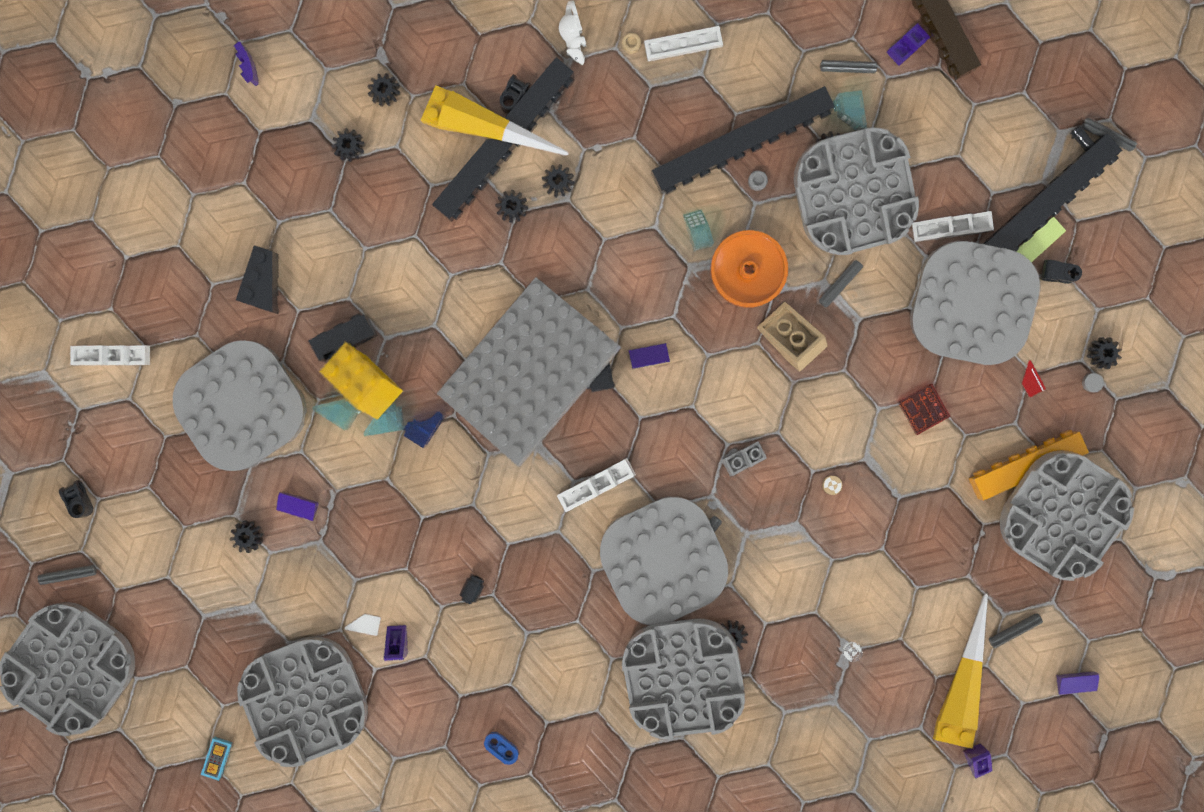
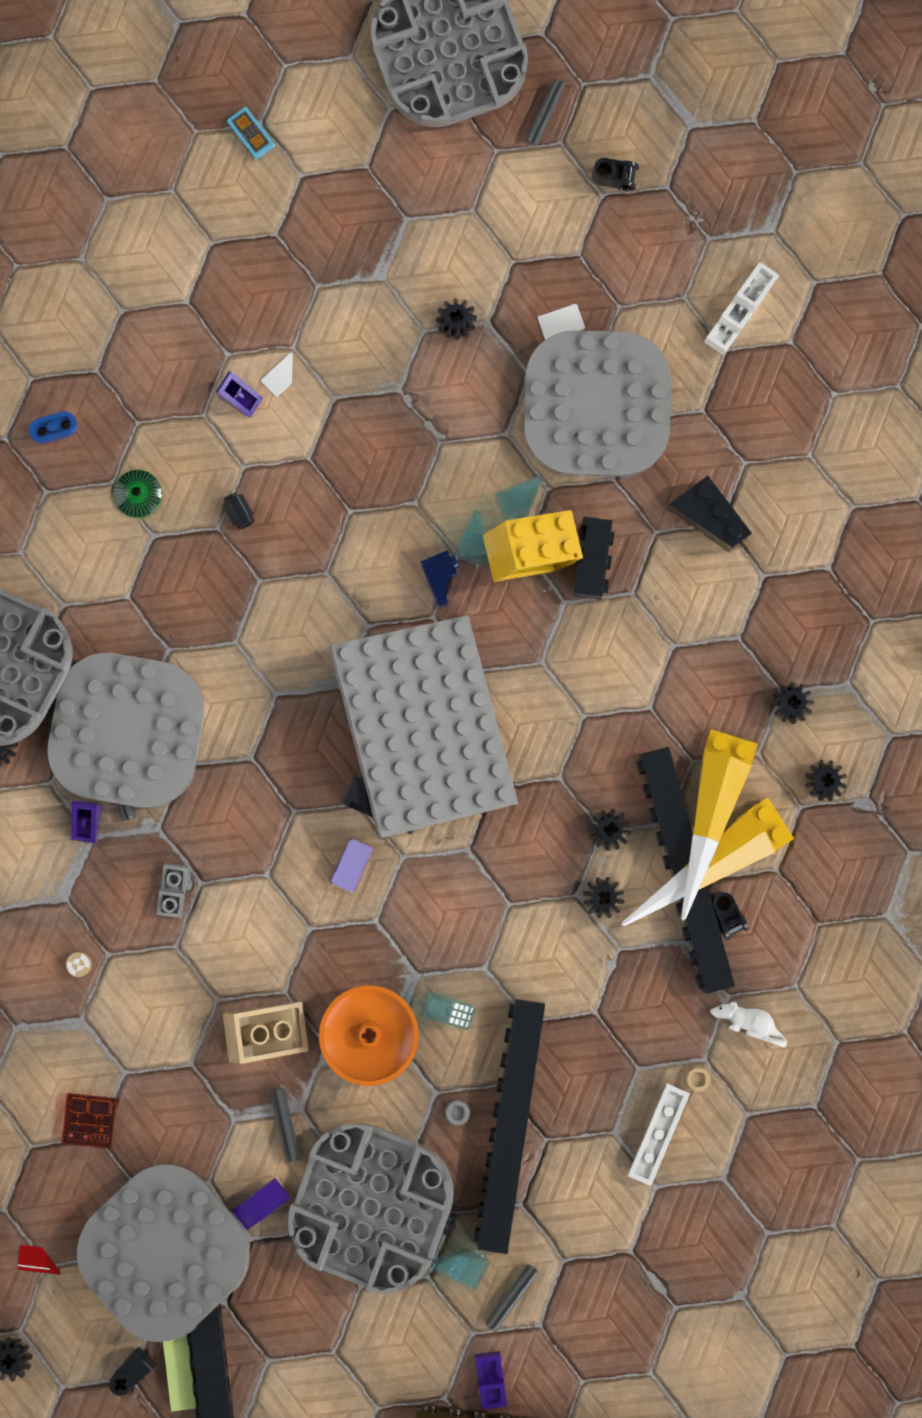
camera: 120 degrees right, 5 degrees down
light grey plate [237,637,368,767] -> none
dark purple slope [276,492,319,521] -> none
white slope [557,458,636,512] -> none
white slope [912,211,994,242] -> none
none -> dark purple slope [71,800,103,843]
none -> dish [113,470,162,518]
none -> dark purple slope [232,1178,290,1230]
none -> white sticker [537,304,585,340]
none -> yellow plate [681,729,757,921]

